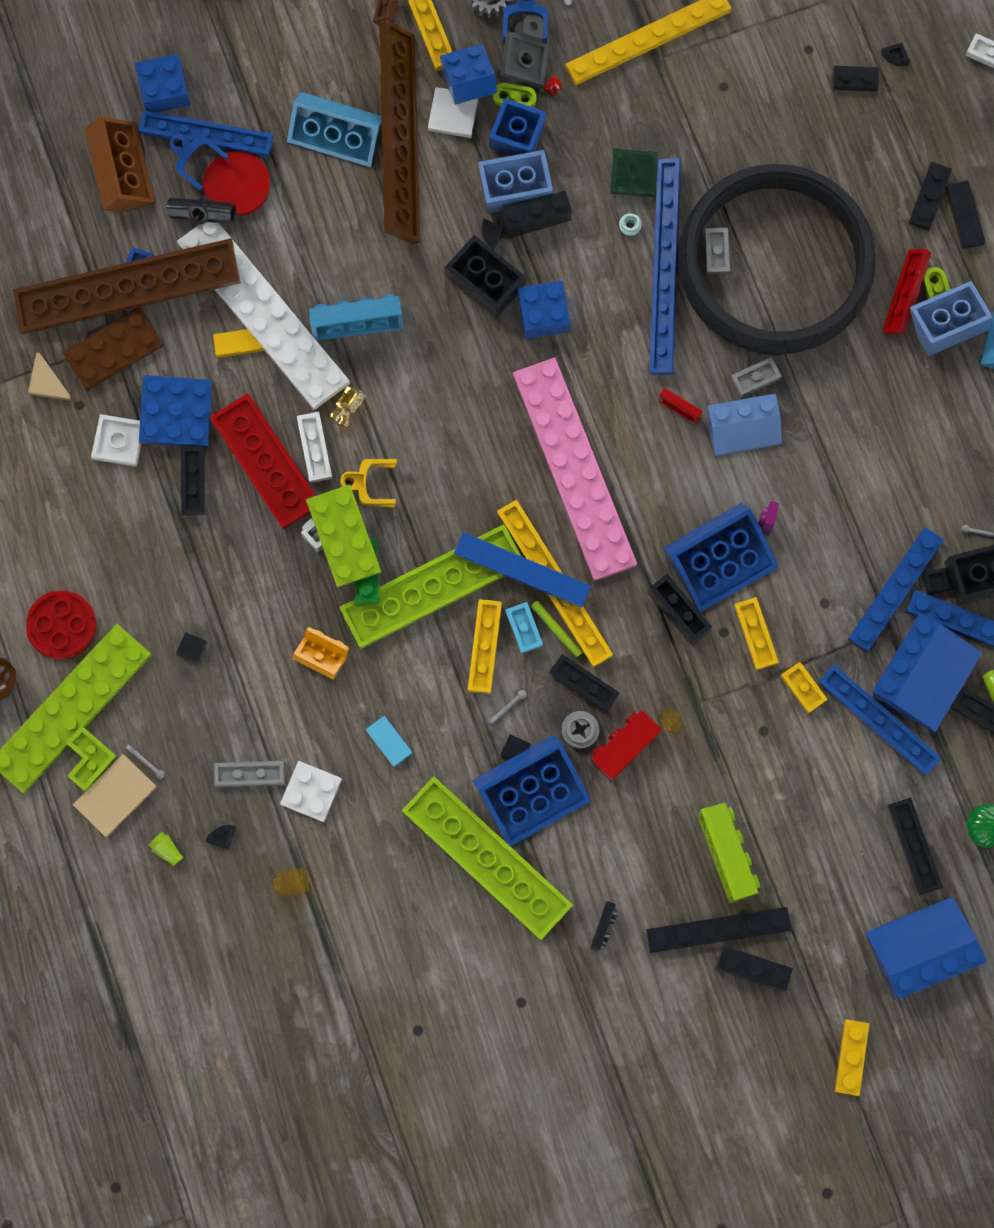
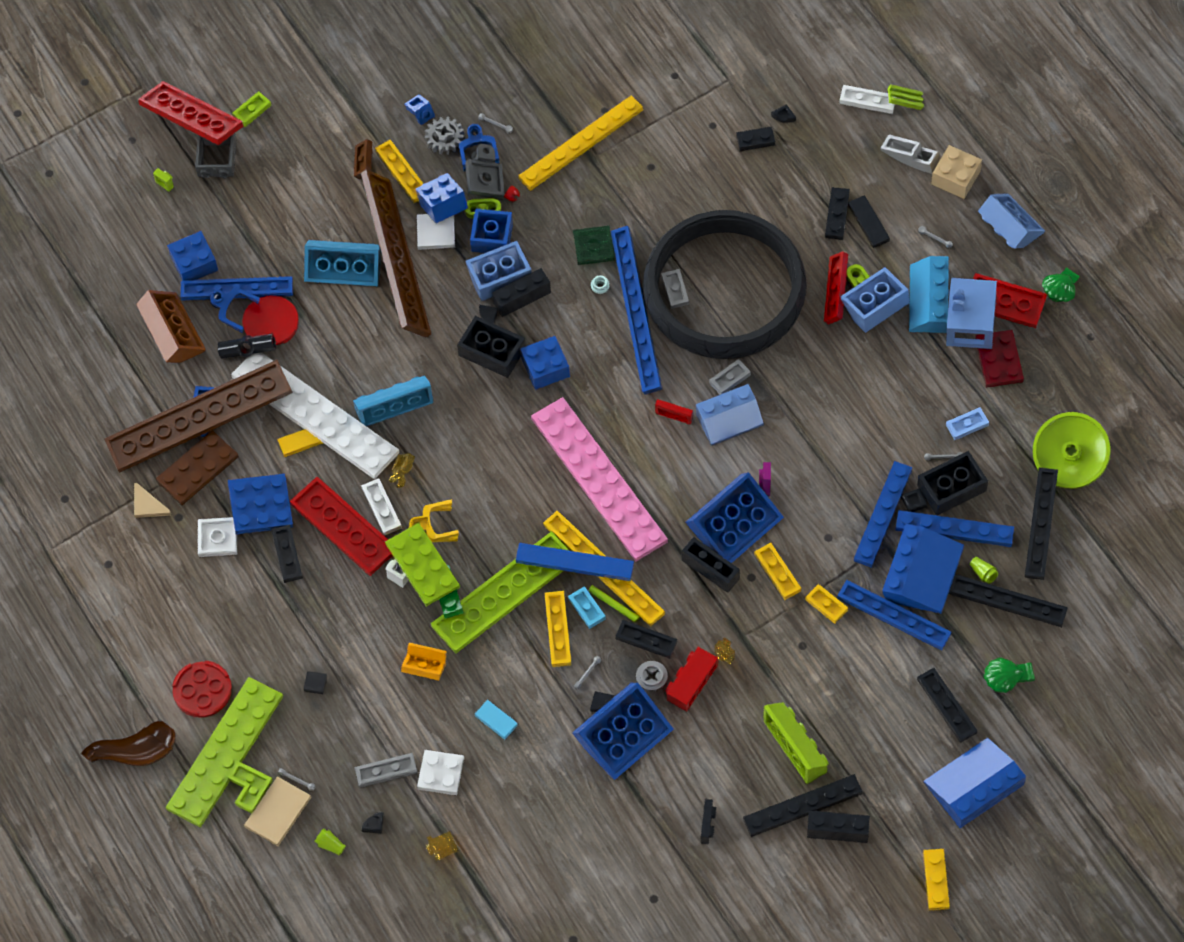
camera: 10 degrees left, 15 degrees down
lime plate [402,776,573,940] -> none

